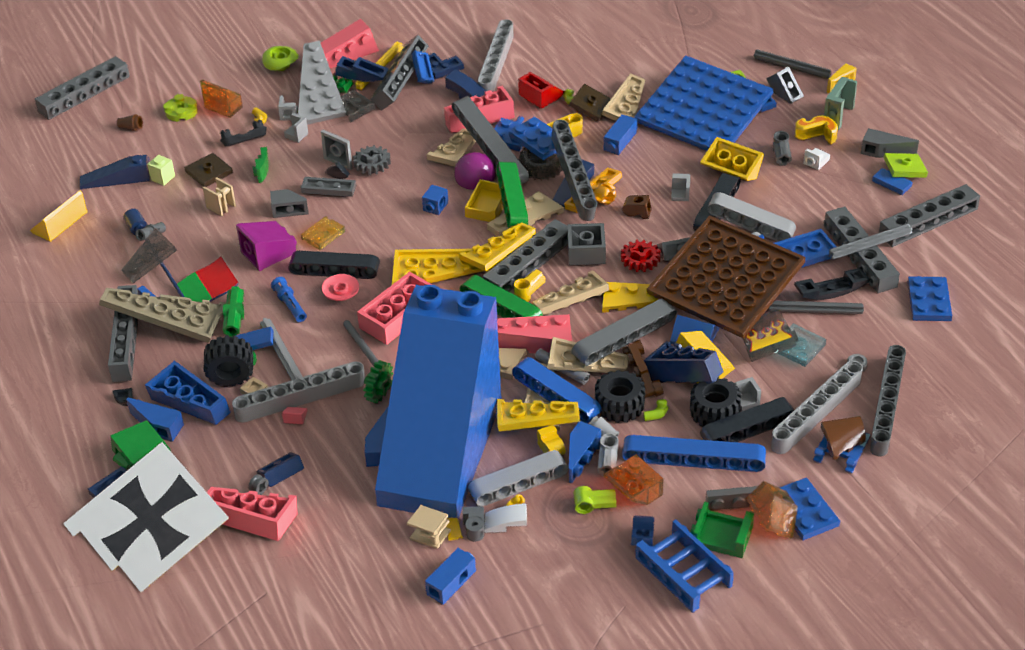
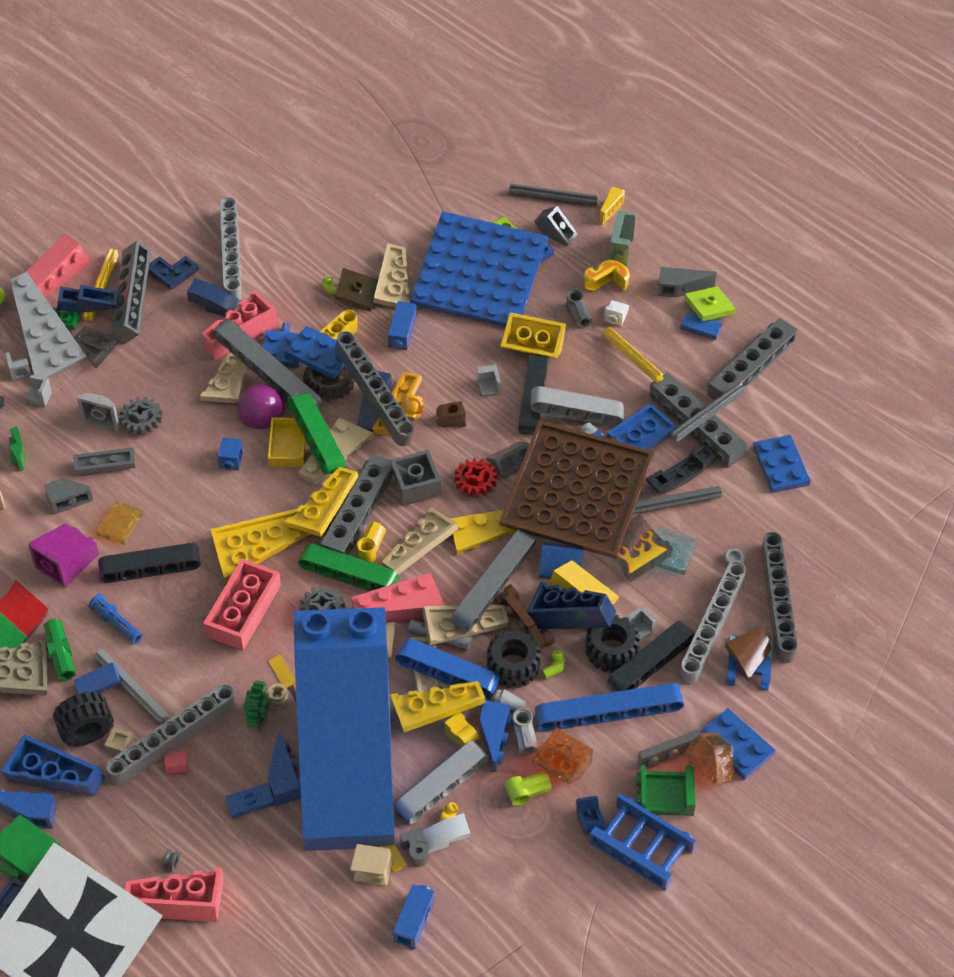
camera: 20 degrees left, 10 degrees up
dark blue slope [256,452,304,487] -> none
coral dish [322,274,359,301] -> none
black tile [325,162,350,179] -> none
dark grey piece [343,320,379,367] -> none
blue tile [412,51,434,84] -> none
red slope [518,72,565,109] -> none
none -> blue plate [225,783,275,819]
none -> yellow axle [603,327,663,383]

